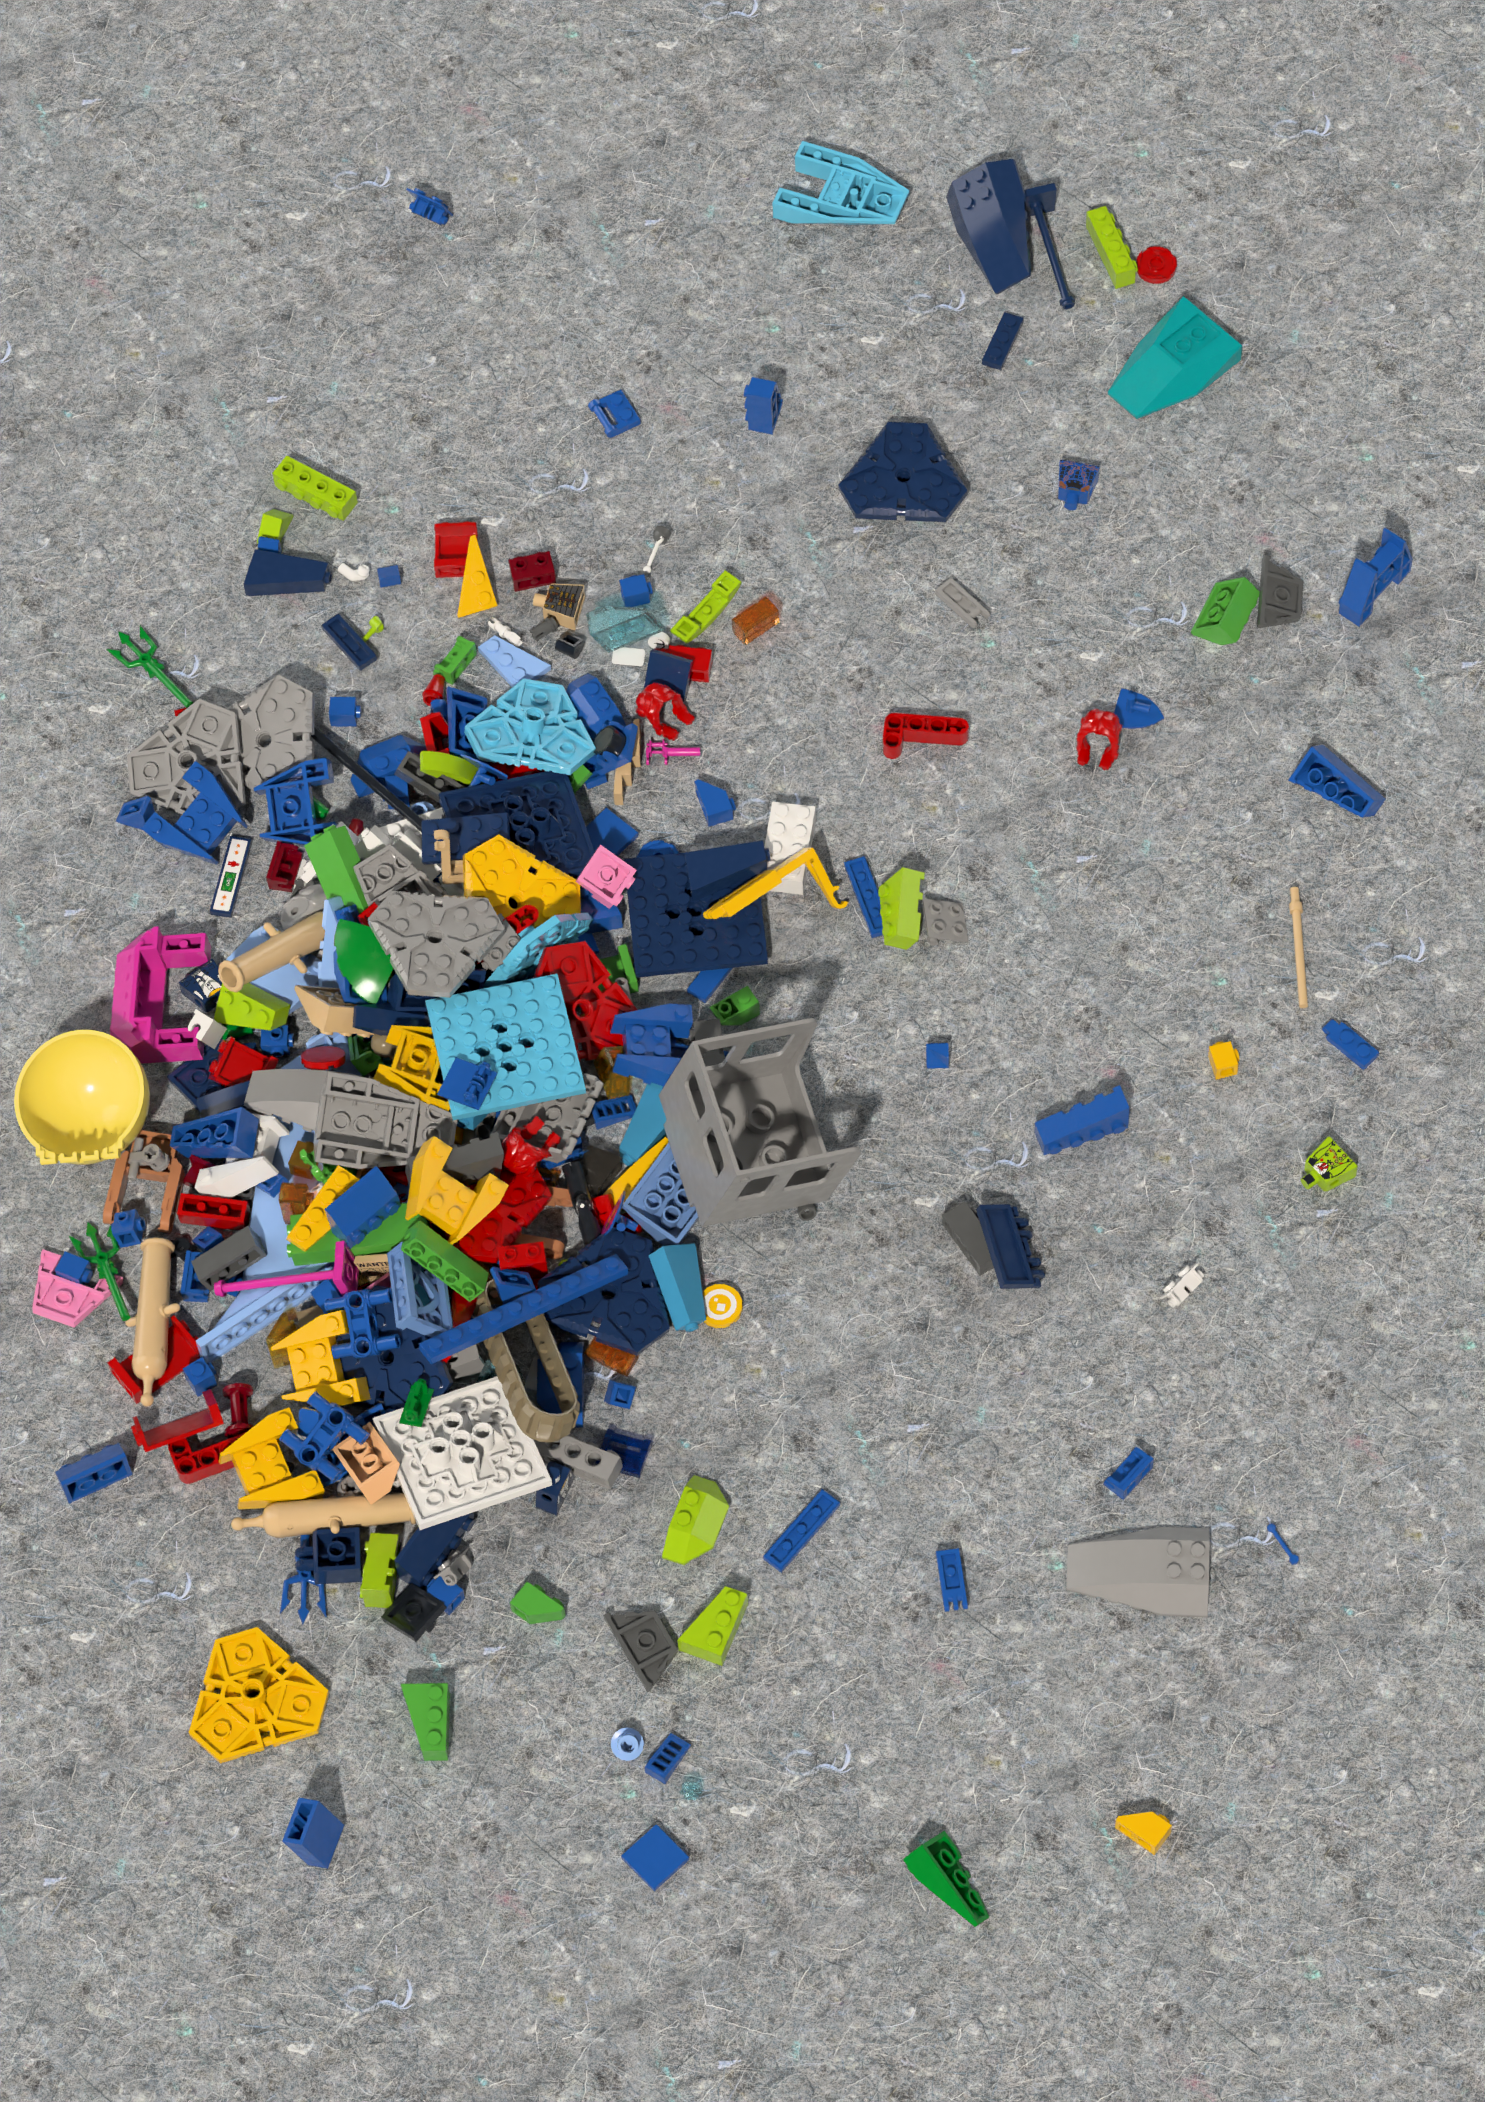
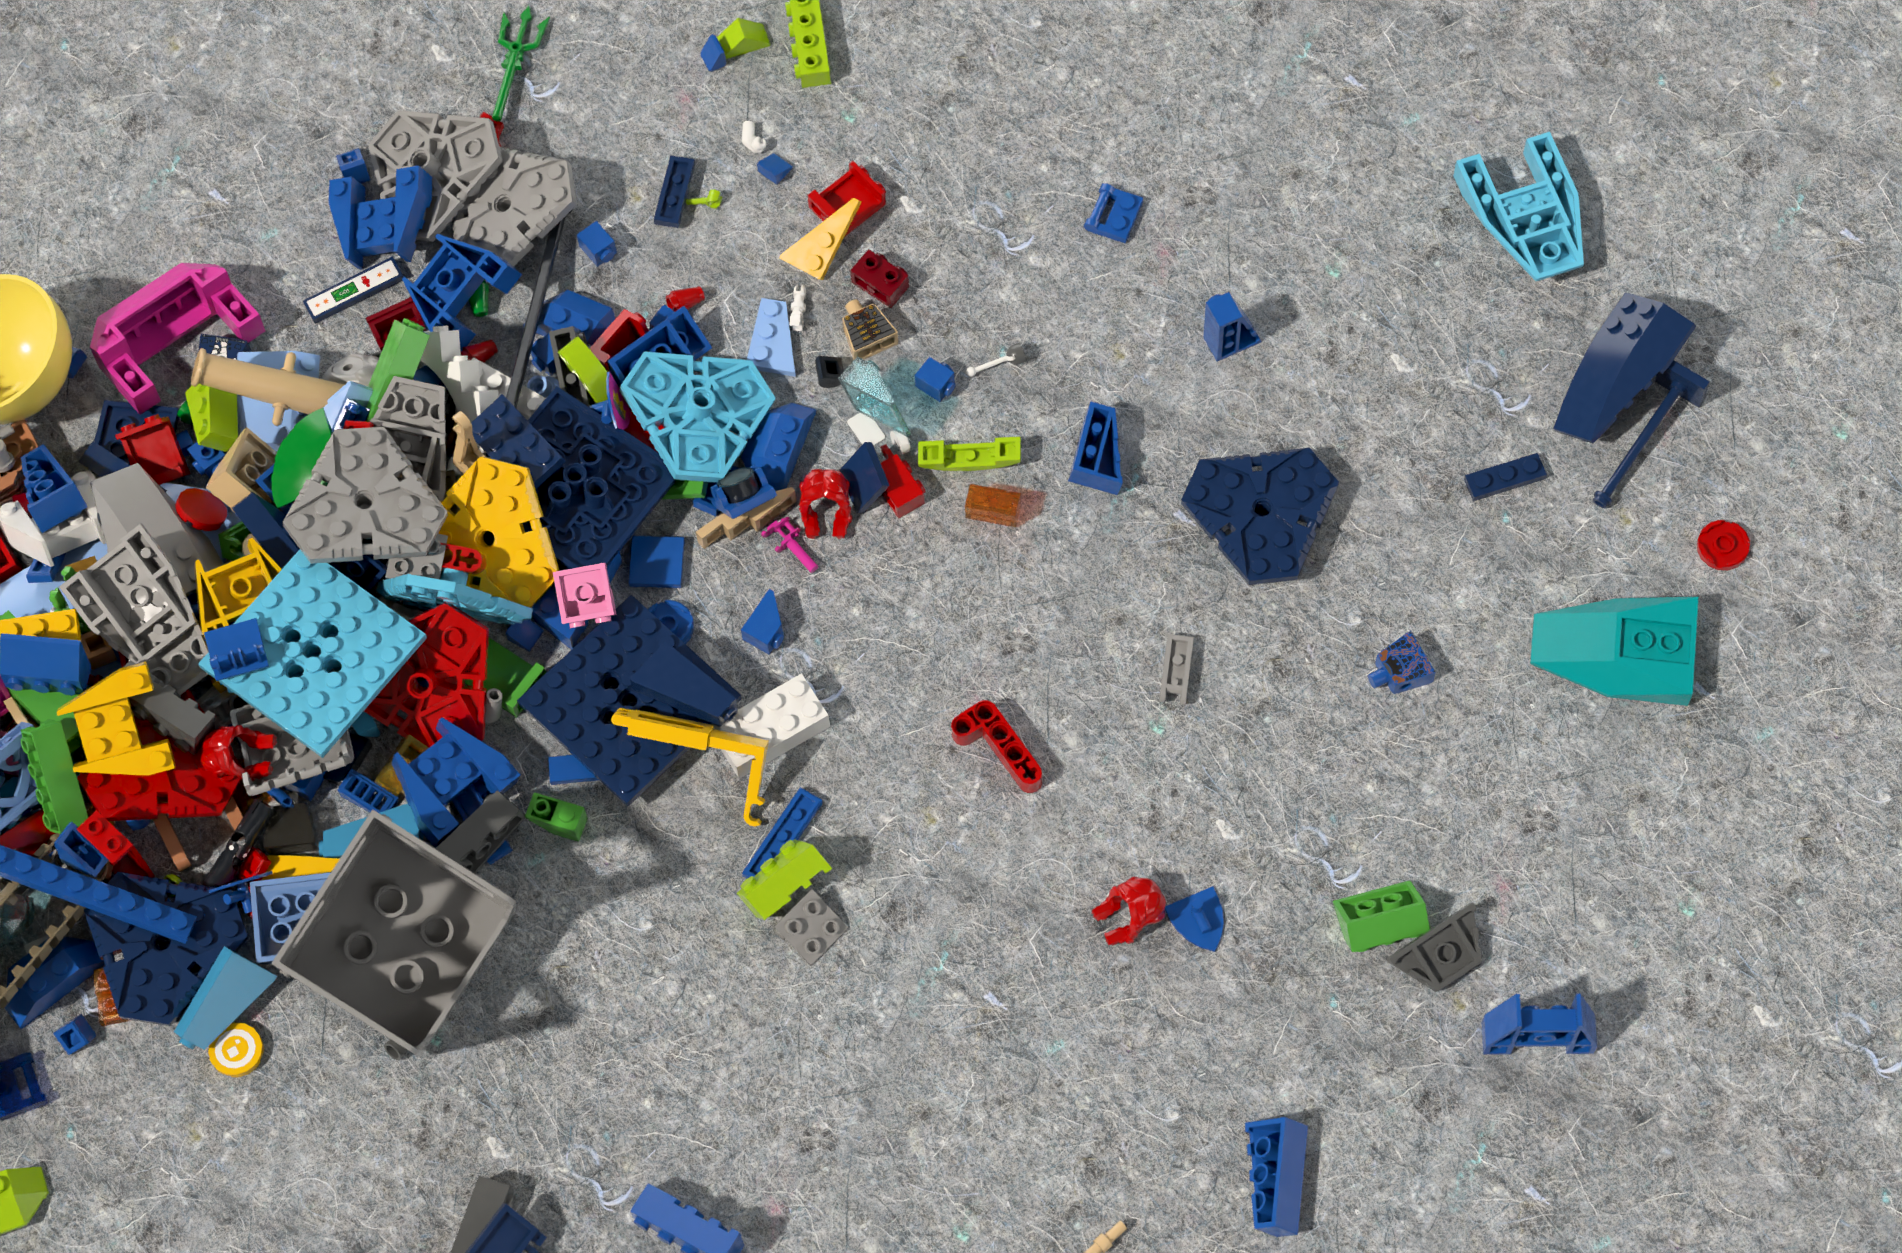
camera: 50 degrees right, 5 degrees up
white hinge [188,1009,227,1049] -> none
dark blue slope [243,549,332,596] -> none
clear orange brick [279,1182,314,1224] -> none
bright green hinge [433,636,477,685] -> none
dark grey pin [530,617,558,641] -> none
blue slope [926,1043,949,1069] -> none
lime brick [1086,206,1138,289] -> none
none -> blue wedge [1068,401,1123,495]

